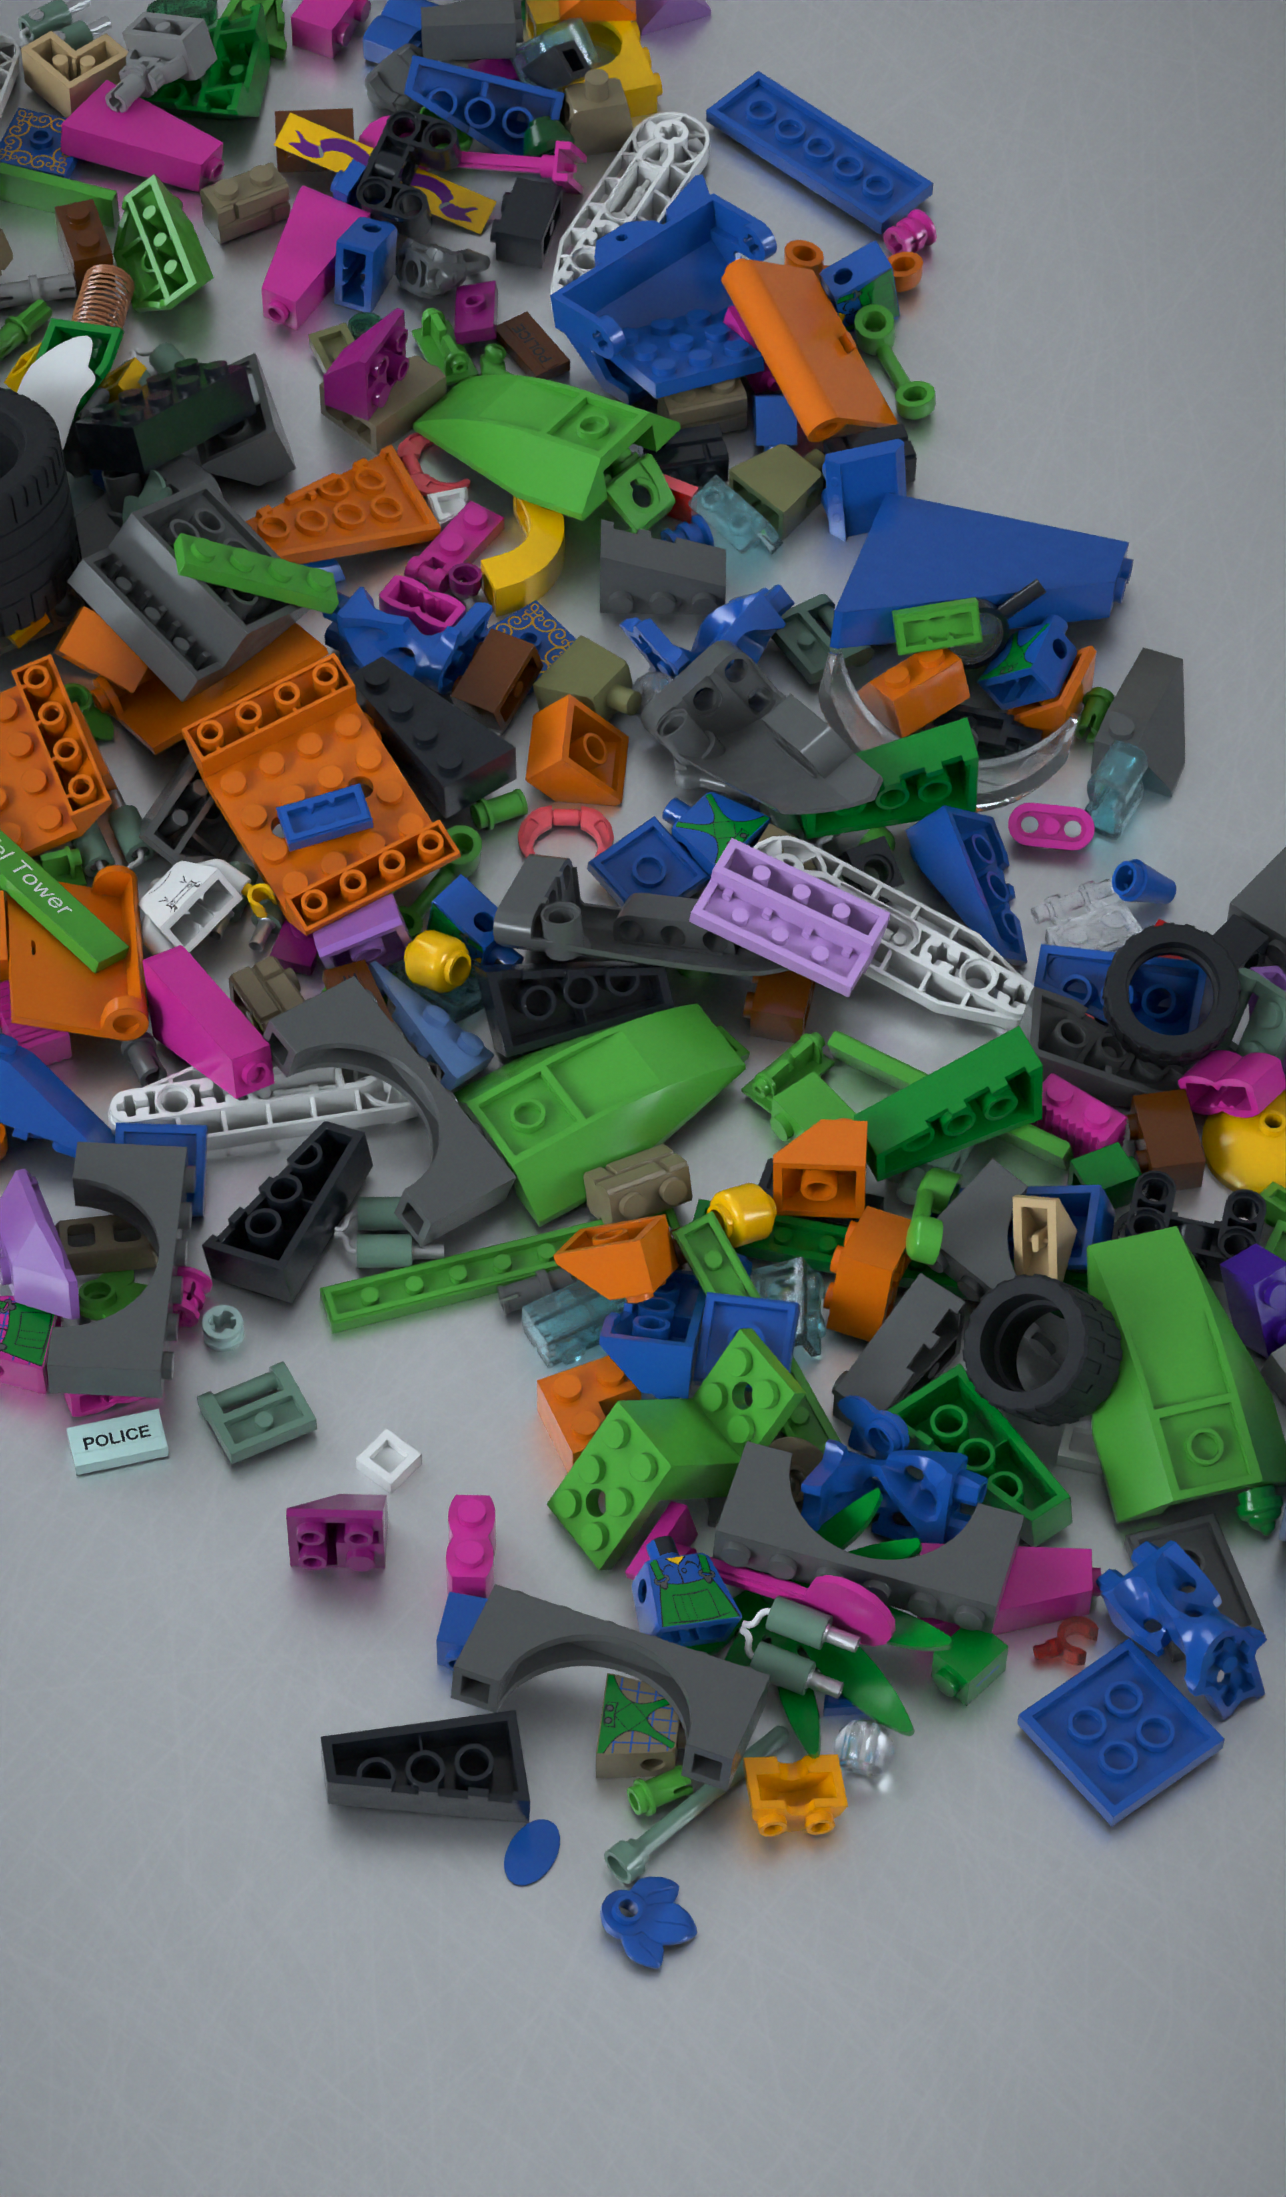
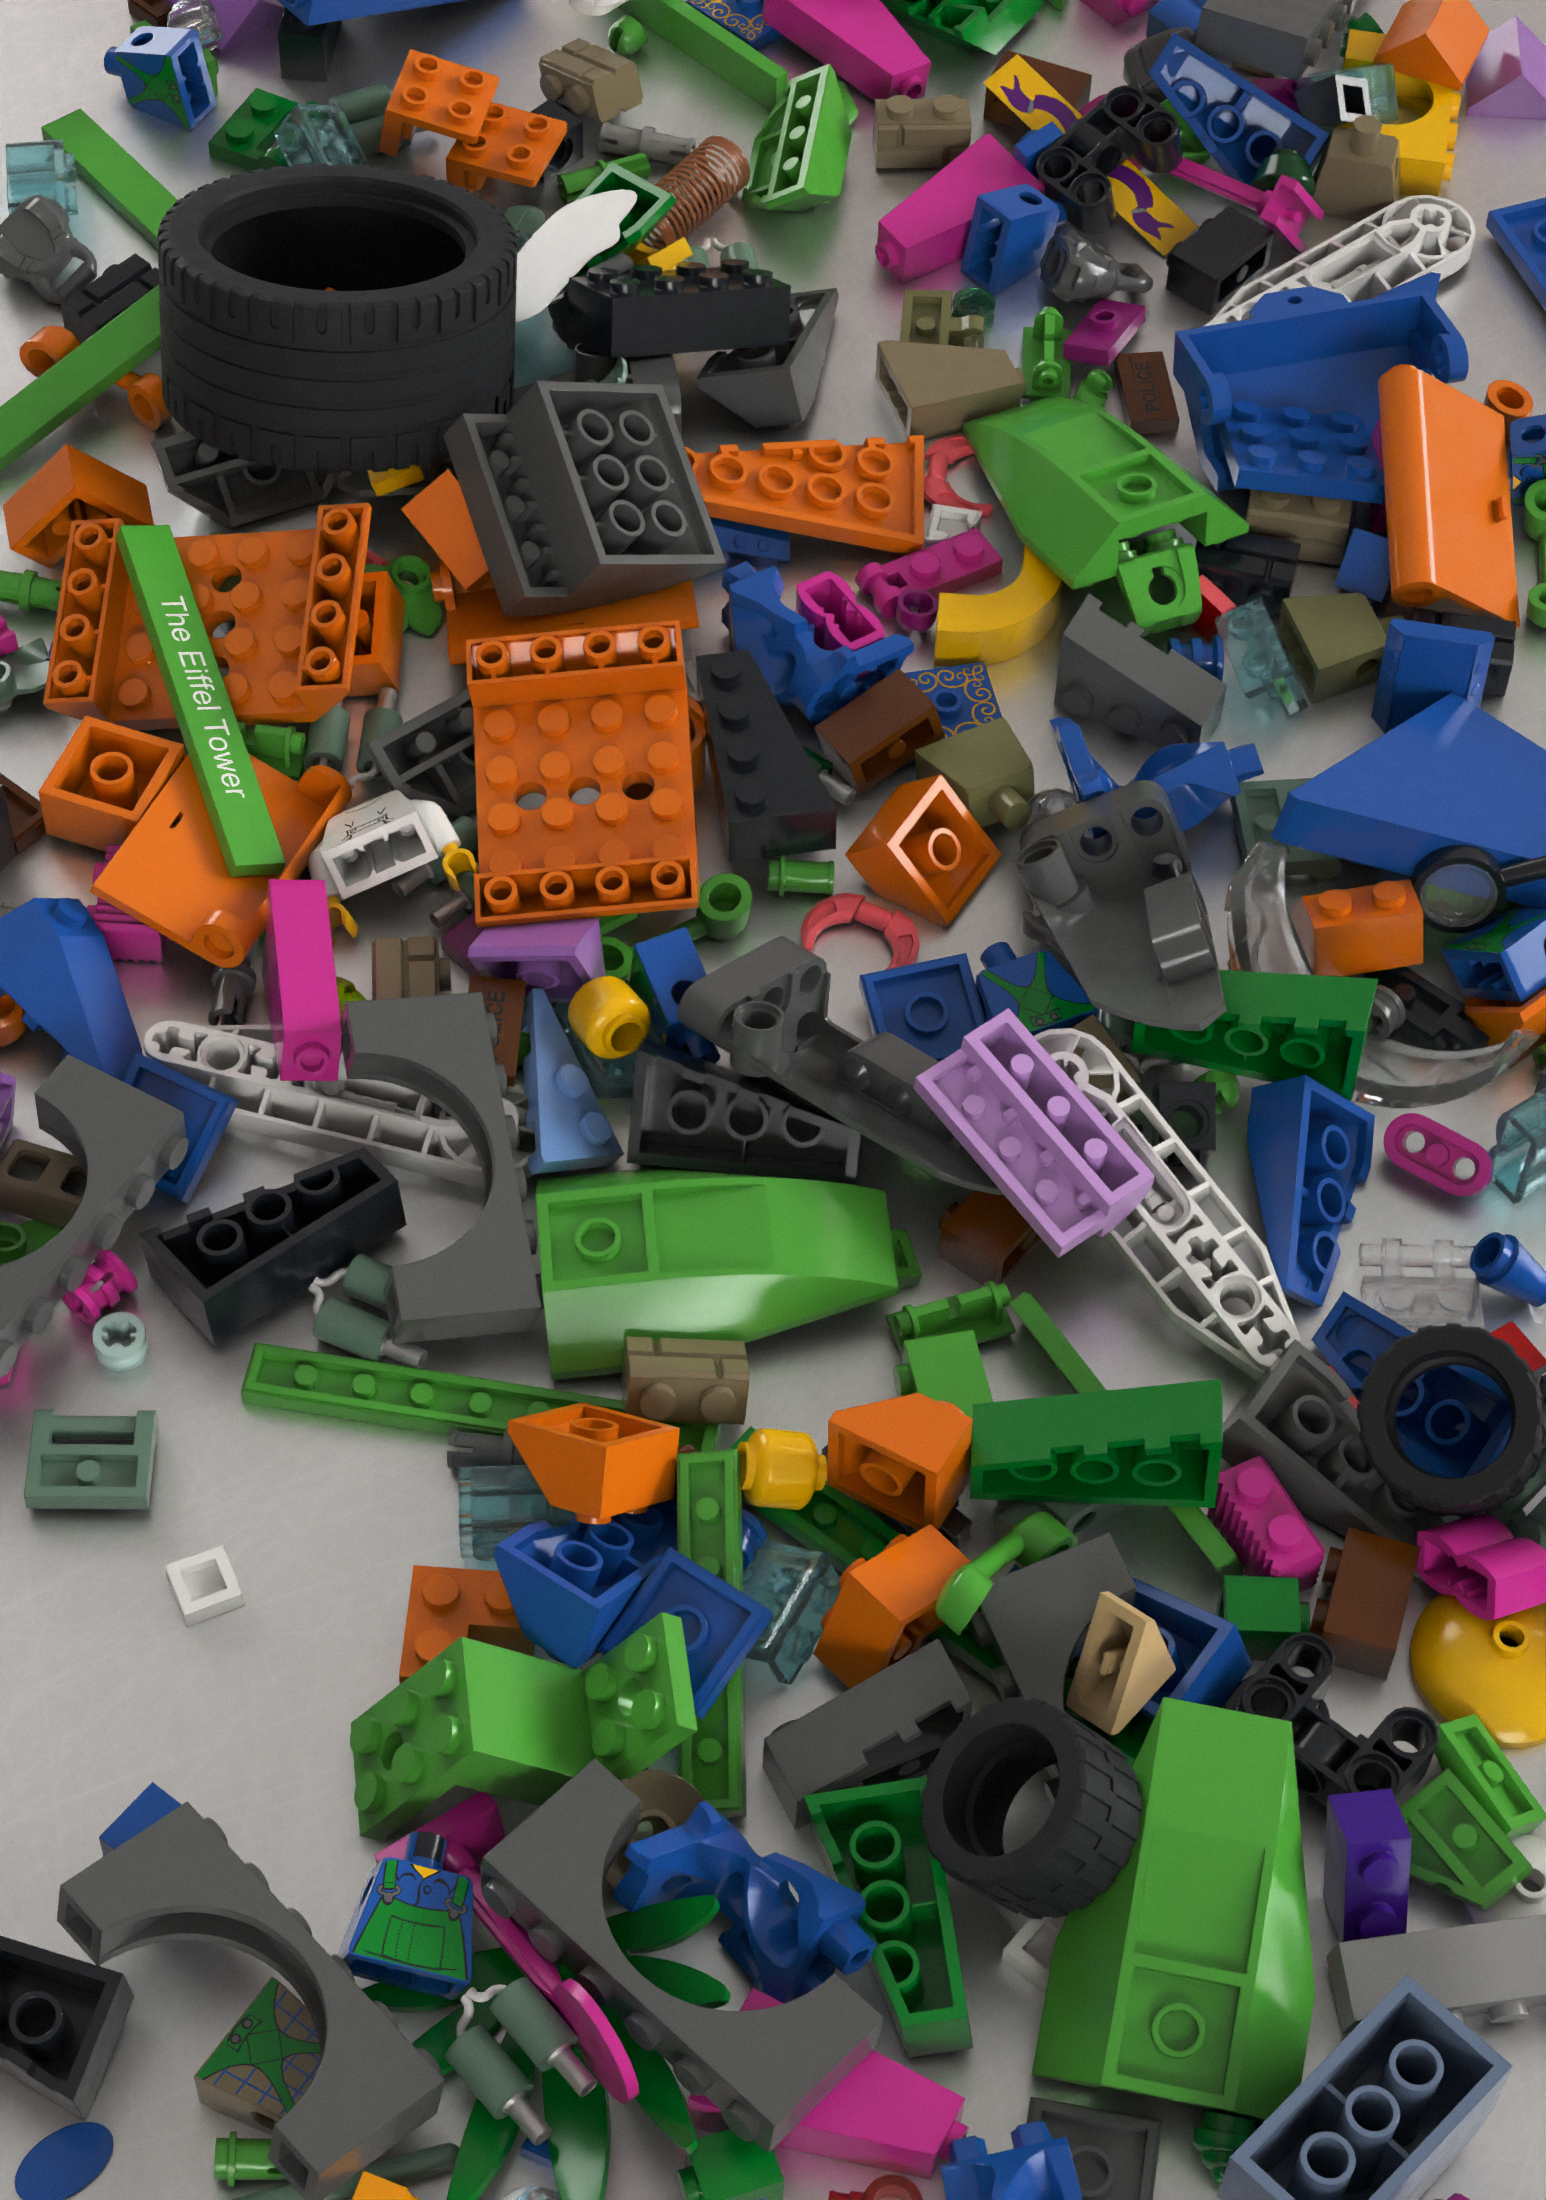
camera: 25 degrees right, 0 degrees up
reddish brown brick [54,199,116,296] -> none
bright green plate [173,533,339,615] -> none
blue plate [276,783,373,852] -> none
magenta slope [286,1494,388,1571] -> none
magenta slope [323,308,409,421] -> none
dark pink brick [446,1495,496,1599] -> none
blue plate [837,1395,909,1460] -> none
bright green plate [892,597,983,655] -> none

